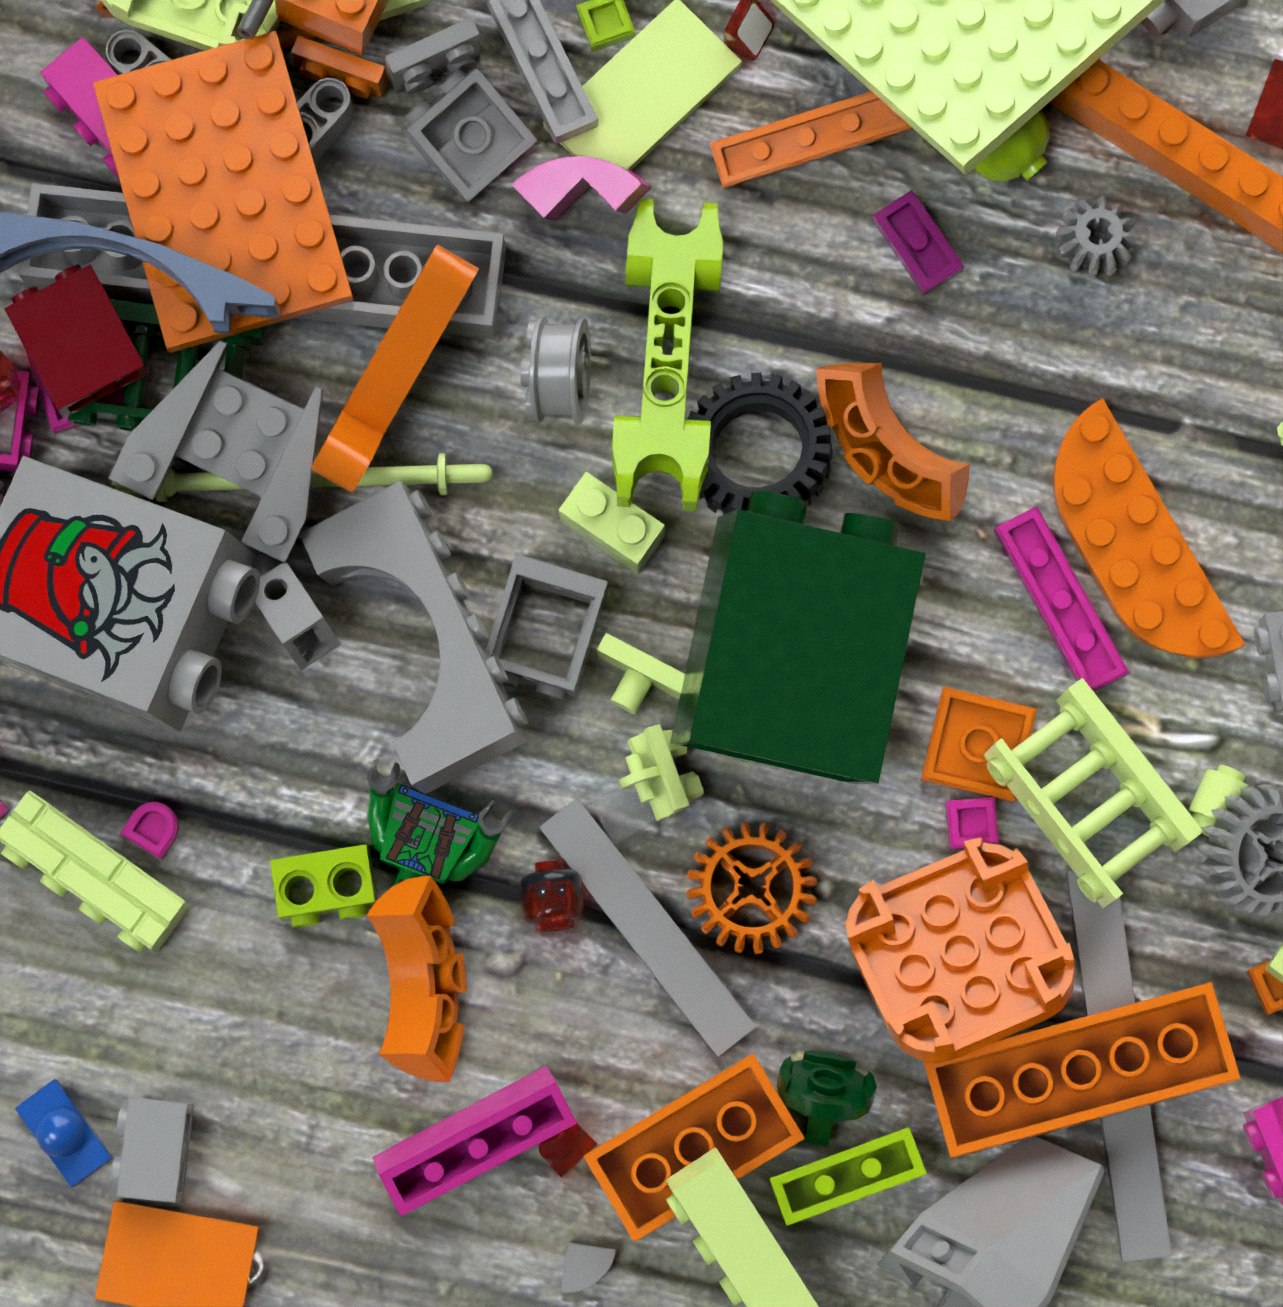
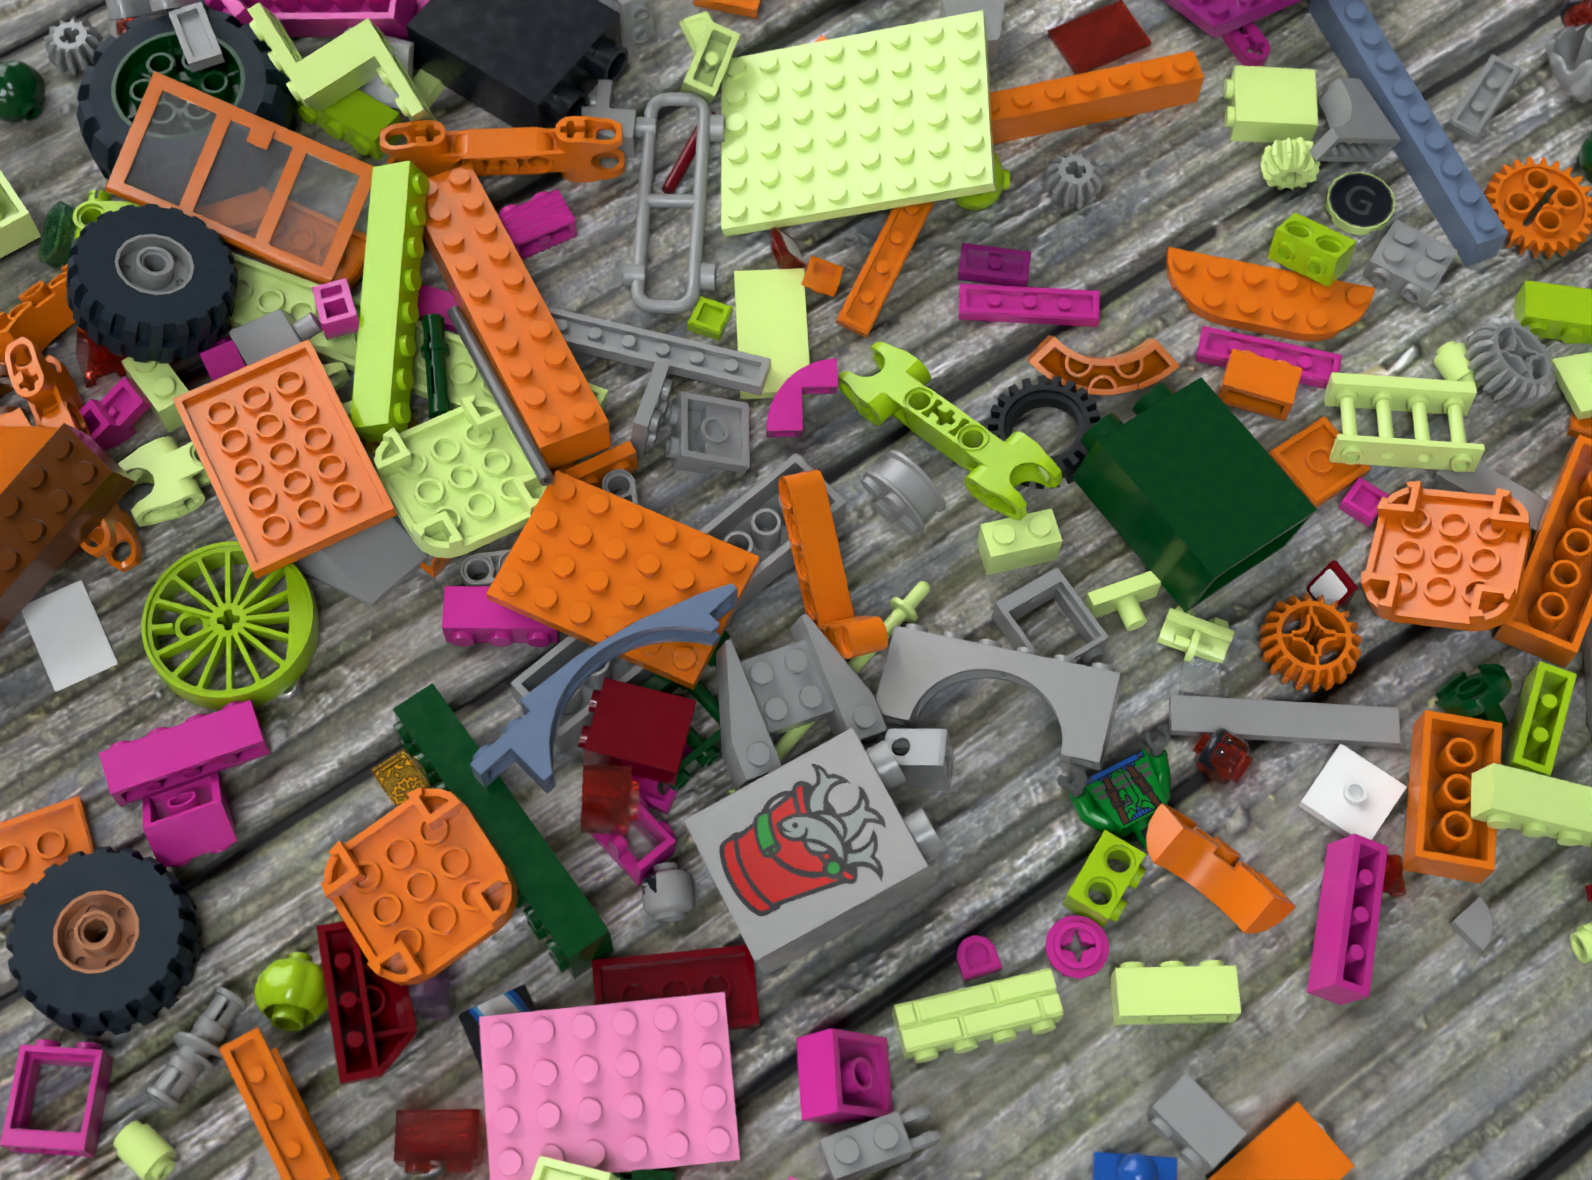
camera: 55 degrees left, 15 degrees down
none -> orange plate [801,255,844,297]
none -> dark pink tile [958,283,1100,327]
none -> dark pink gear [1045,916,1109,980]
none -> yellowish green brick [1110,960,1241,1025]
none -> orange brick [1218,349,1303,421]
none -> lime brick [1267,212,1357,287]
none -> white plate [1298,743,1407,840]
none -> slope [1306,560,1358,611]

